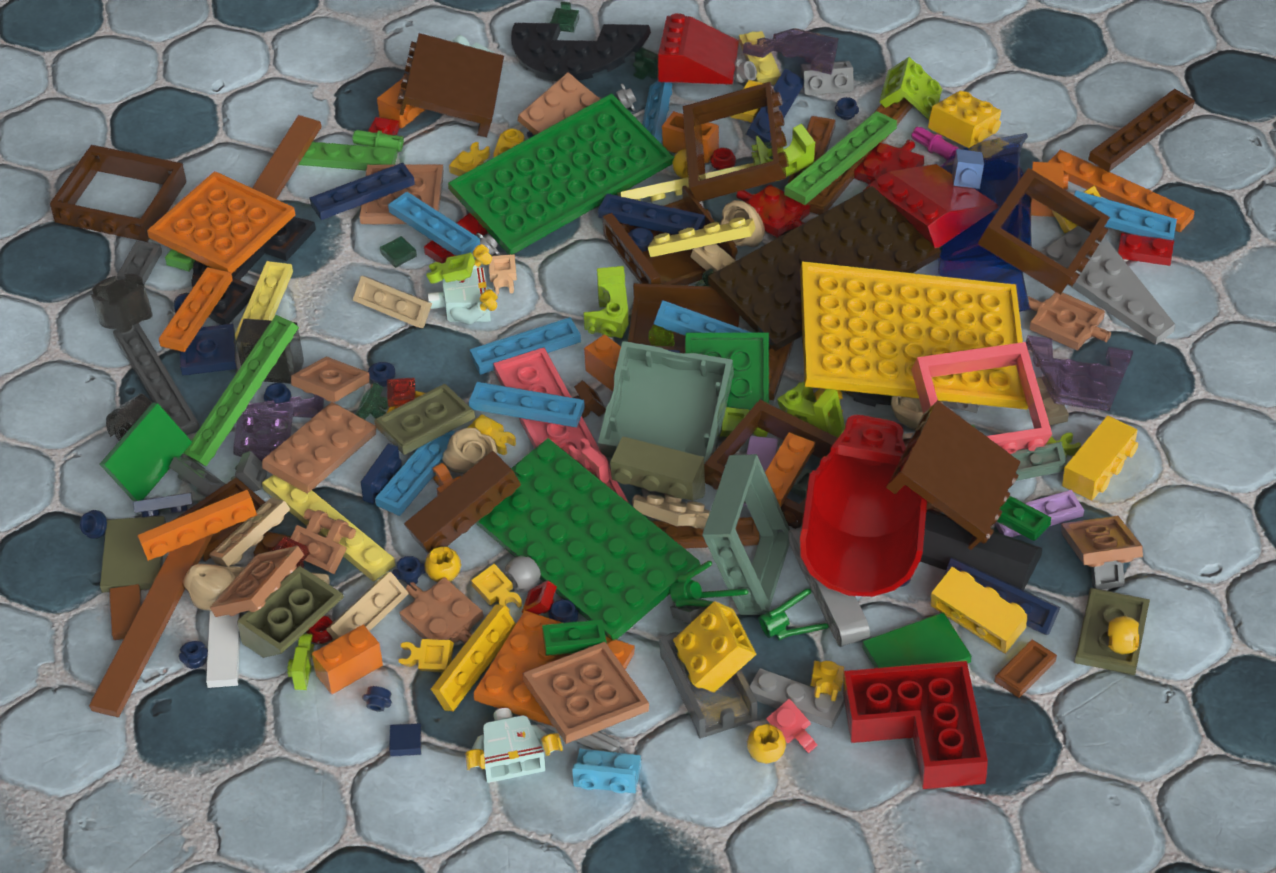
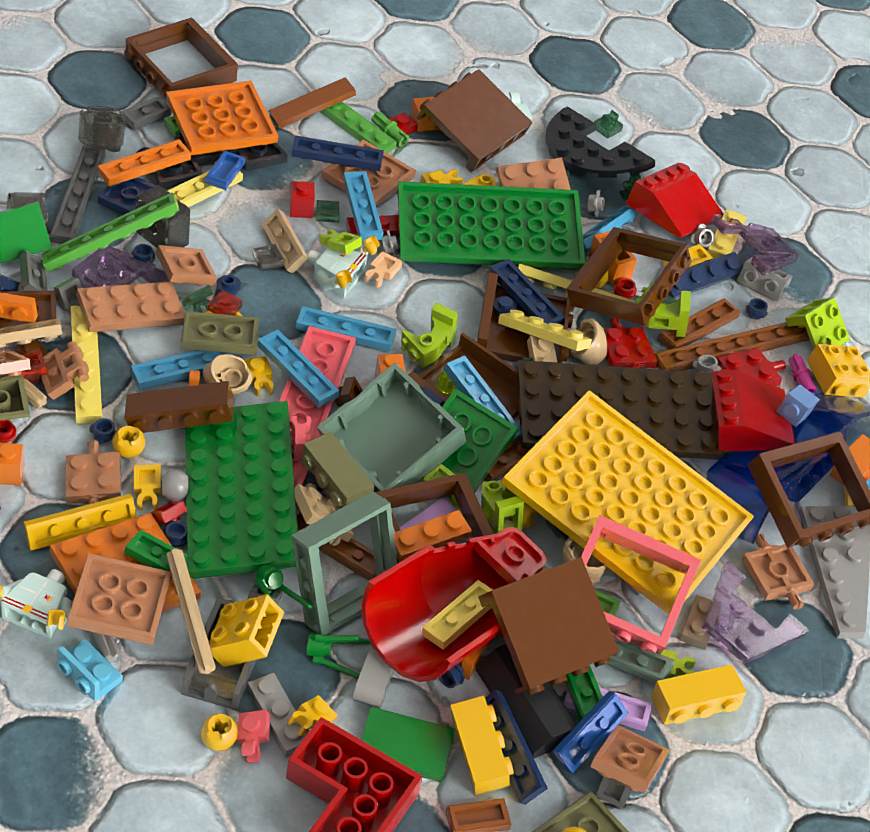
camera: 25 degrees right, 0 degrees up
tan plate [326,571,409,640] -> none
dark blue plate [360,443,402,504] -> none
yellow plate [399,639,454,672] -> none
bright green plate [785,111,897,205] -> none
none -> tan axle [166,548,216,675]
none -> blue tile [205,151,245,190]
none -> clear smoke plate [253,244,284,271]
none -> red slope [289,181,315,218]
none -> light yellow plate [422,580,492,650]
none -> blue tile [553,691,628,774]
none -> light grey plate [692,355,721,373]

